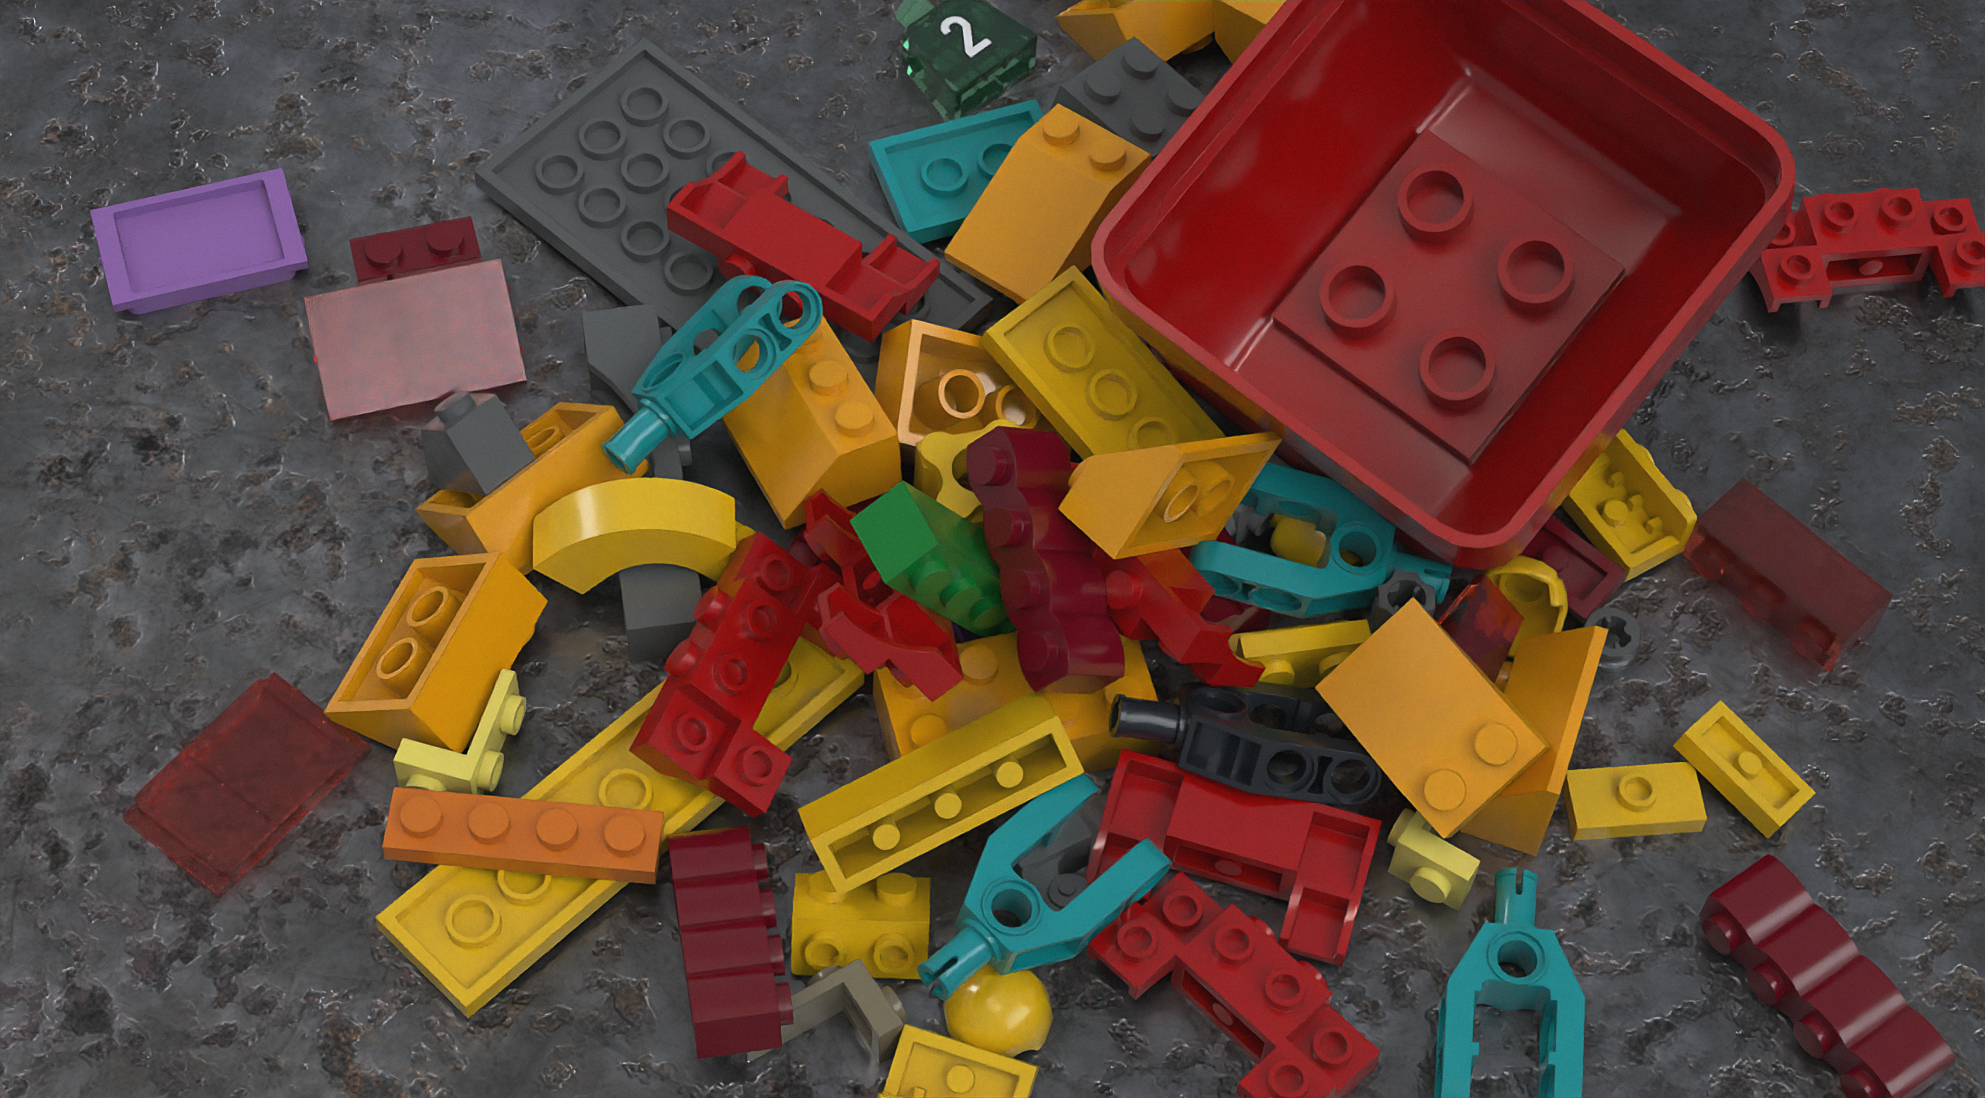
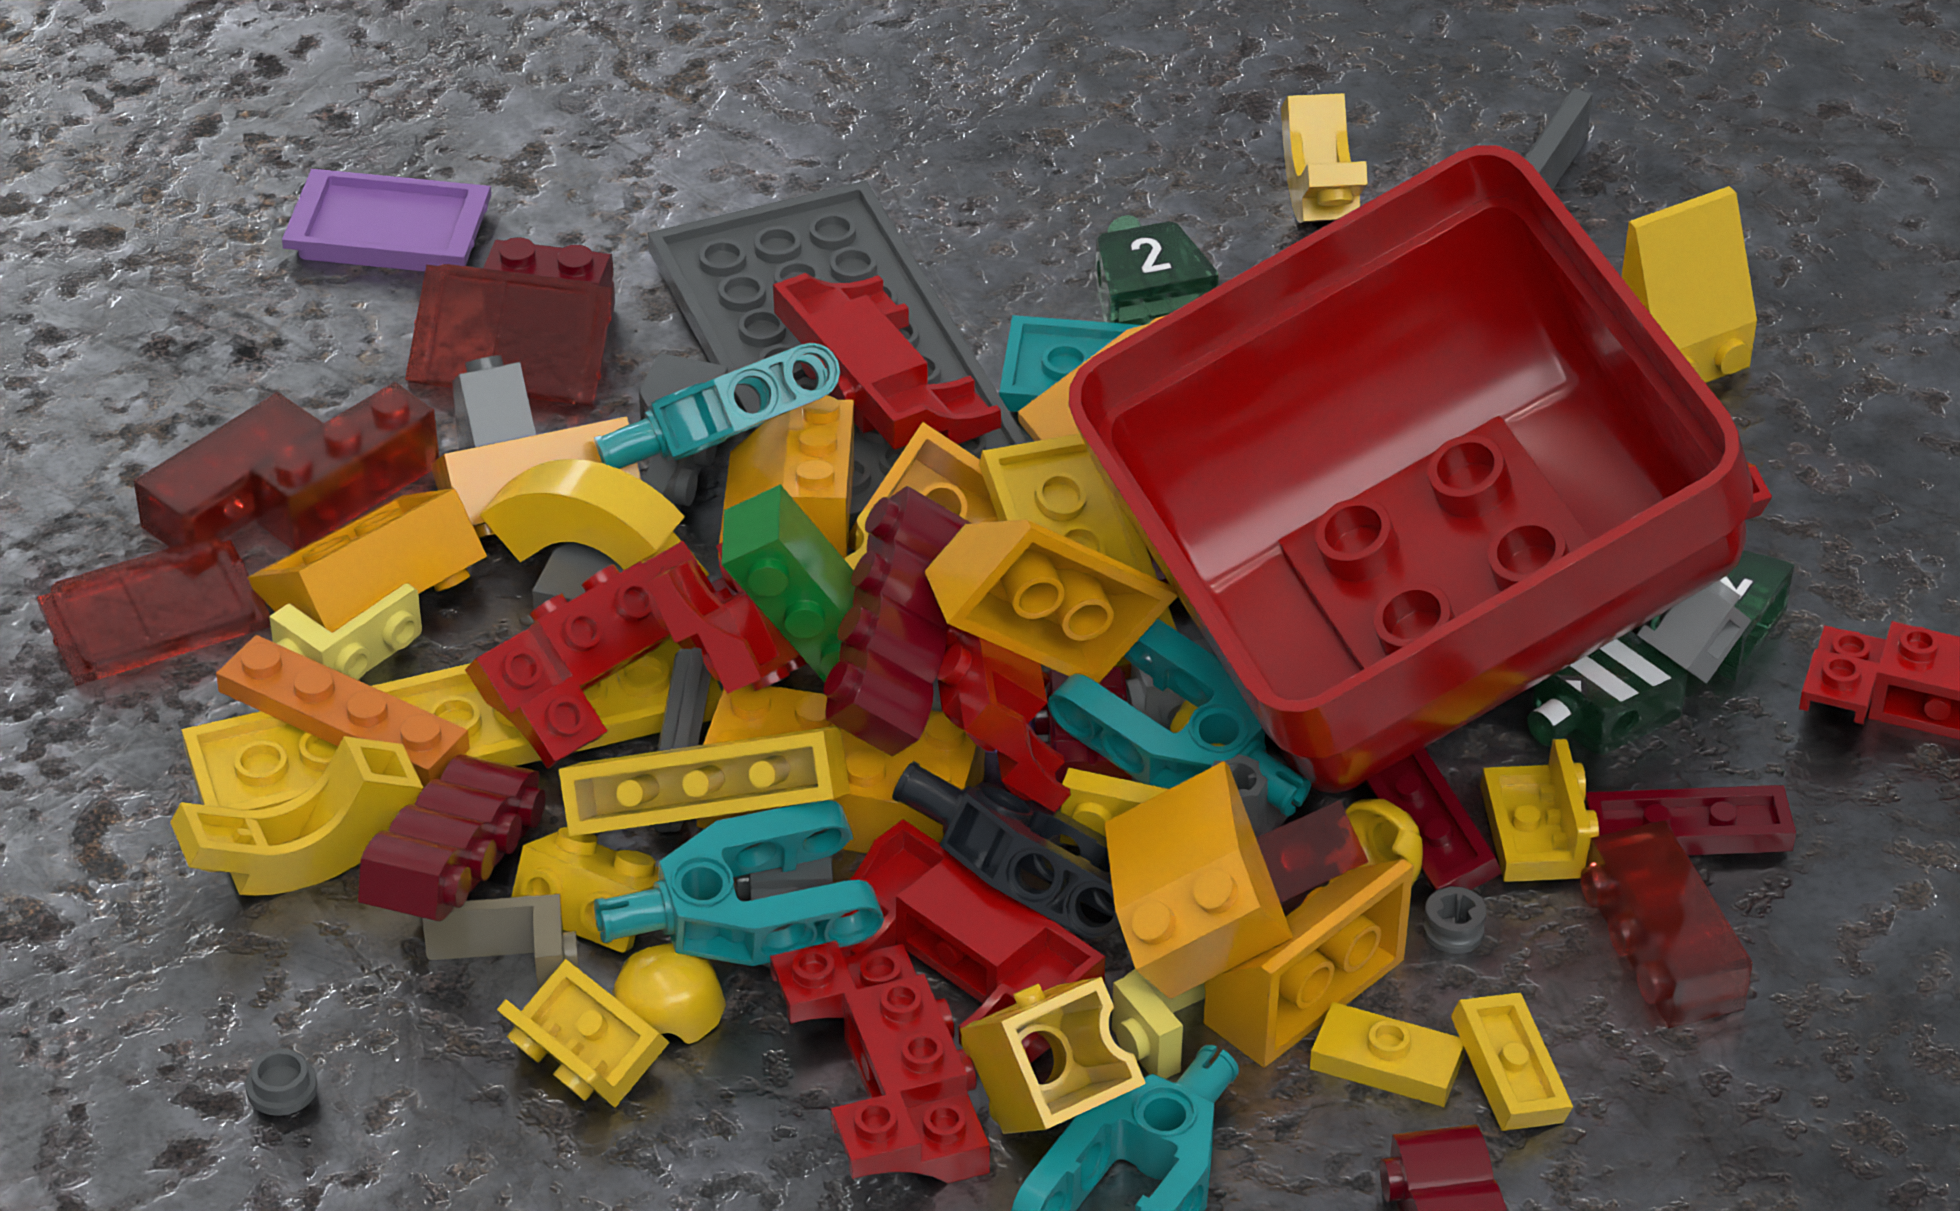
camera: 30 degrees right, 15 degrees down
none -> clear red brick [133,392,331,561]
none -> yellow arch [170,736,423,896]
none -> clear red brick [249,382,439,552]
none -> dark grey axle [649,647,711,833]
none -> yellow piece [960,977,1146,1134]
none -> dark red plate [1584,785,1796,859]

